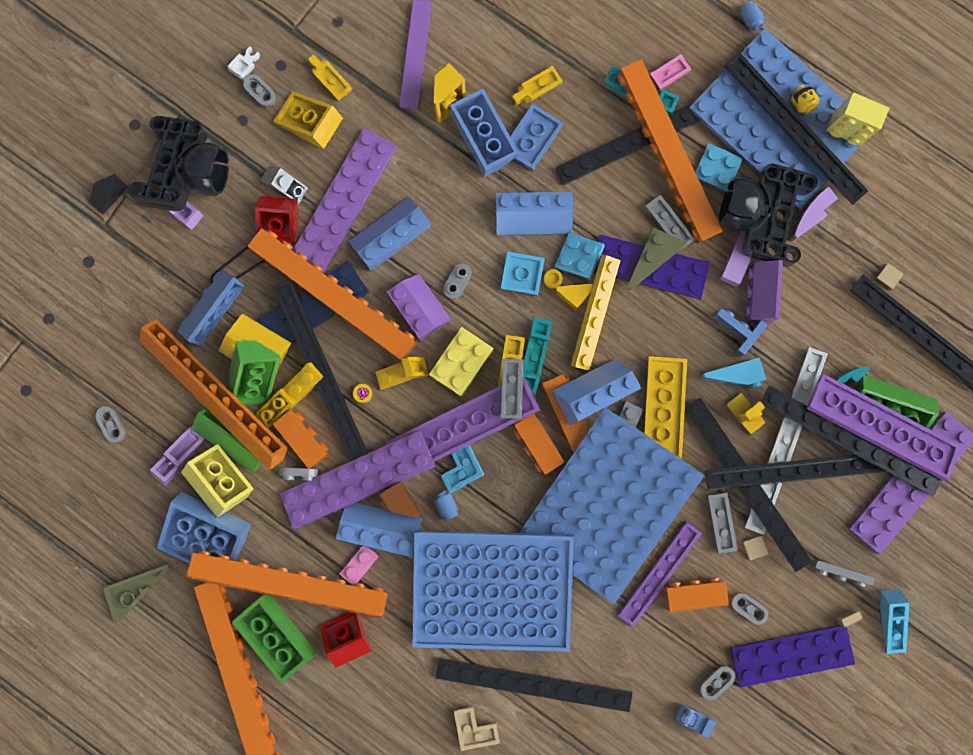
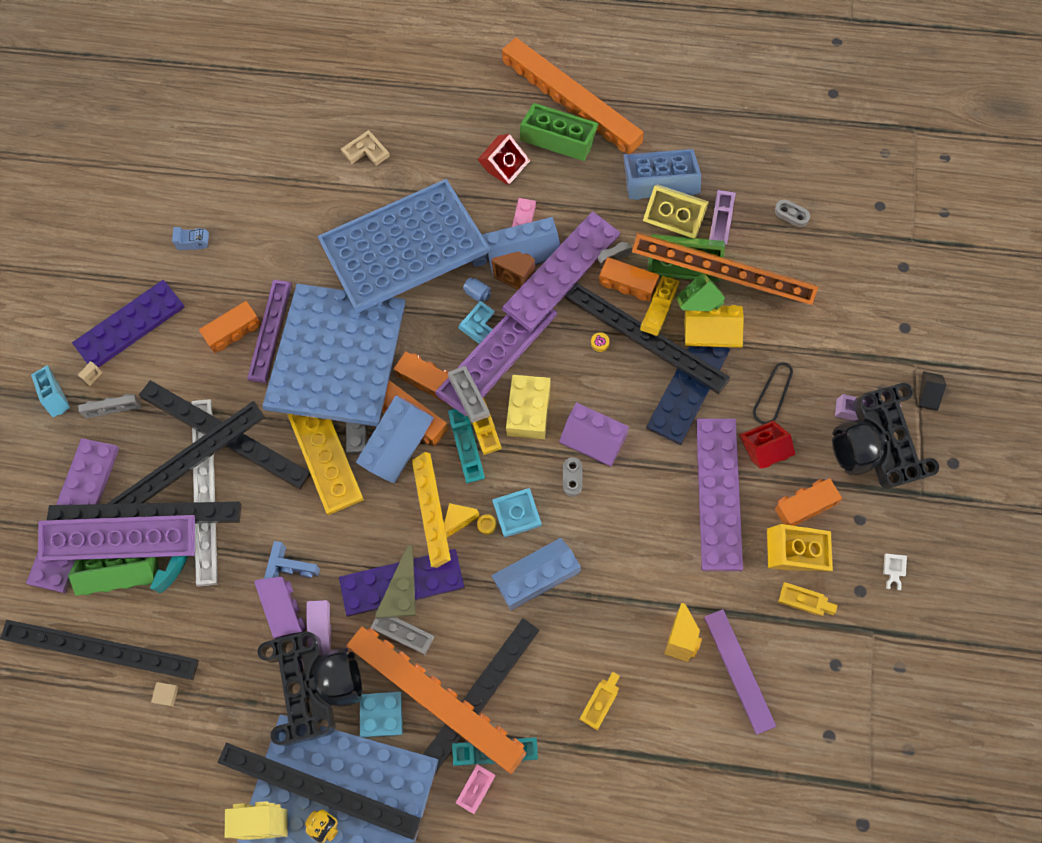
camera: 155 degrees right, 15 degrees down
olive wing [103,564,171,624] -> none
medium blue slope [177,269,245,346] -> none
orange brick [187,551,388,619] -> none
light grey plate [243,74,276,107] -> none
orange brick [248,228,416,362] -> none
light grey slope [260,165,308,204] -> none
medium blue slope [348,197,431,272] -> none
yellow bracket [375,357,429,390] -> none
black plate [435,658,633,712] -> none
medium blue slope [450,89,519,177] -> none
medium blue plate [510,104,564,171] -> none
medium azure plate [554,233,605,280] -> none
light grey plate [699,666,735,700] -> none
medium azure slope [701,357,767,388] -> none
light grey plate [707,493,738,554] -> none
yellow bracket [725,393,766,435] -> none
light grey plate [731,593,768,625] -> none
tan tile [742,535,768,560] -> none
lavender slope [790,187,838,242] -> none
none -> orange brick [775,478,842,526]

